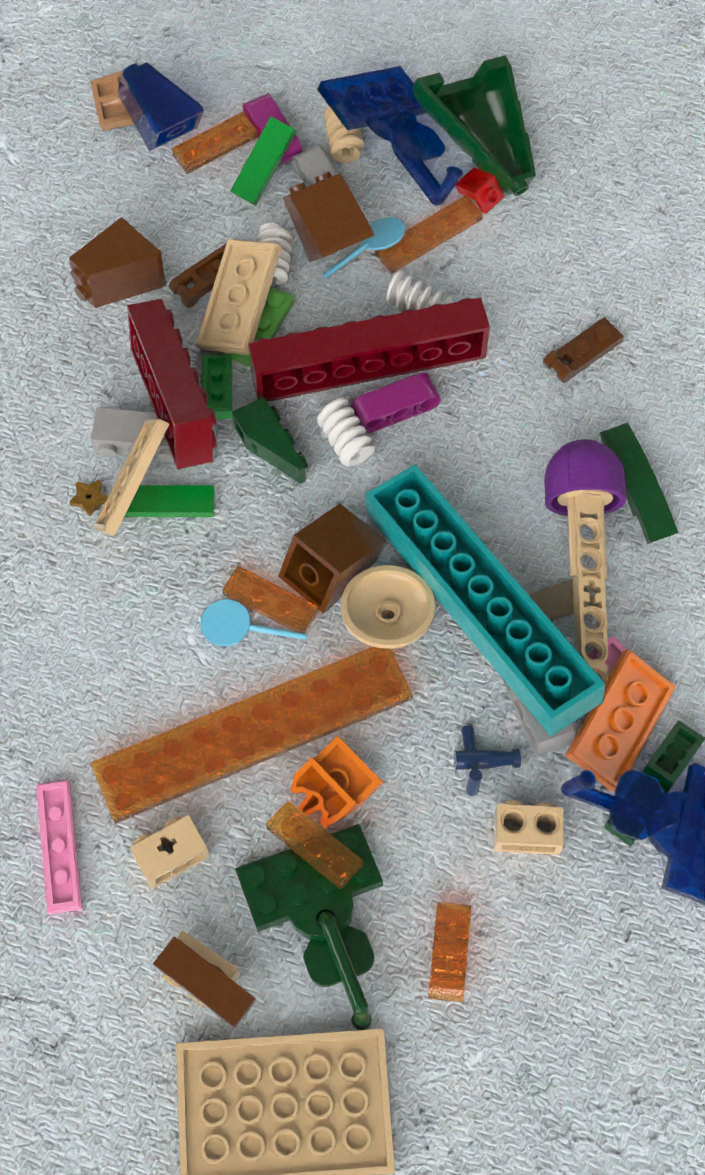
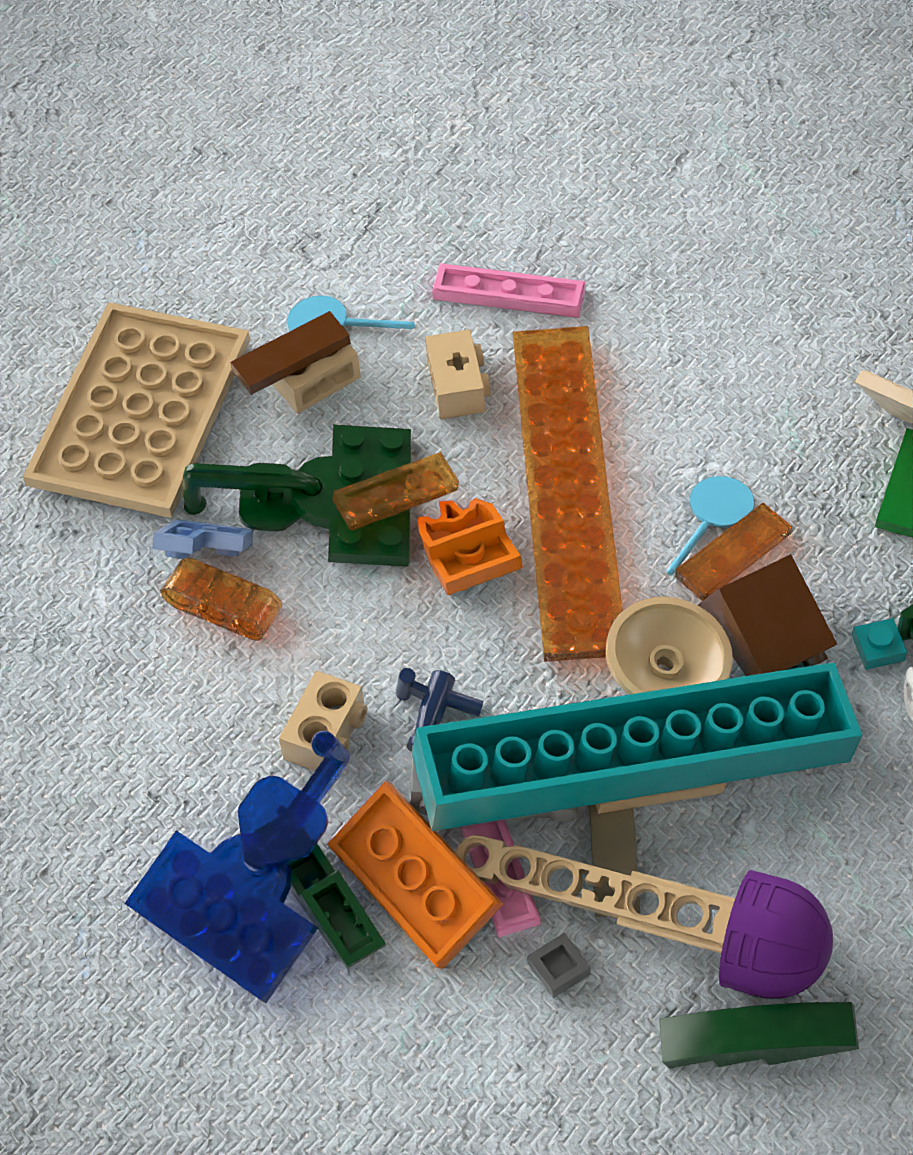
camera: 115 degrees right, 10 degrees down
none -> medium blue plate [153,519,254,559]
none -> medium azure piece [287,296,415,331]
none -> dark grey plate [527,933,591,998]
none -> teal plate [852,618,907,670]

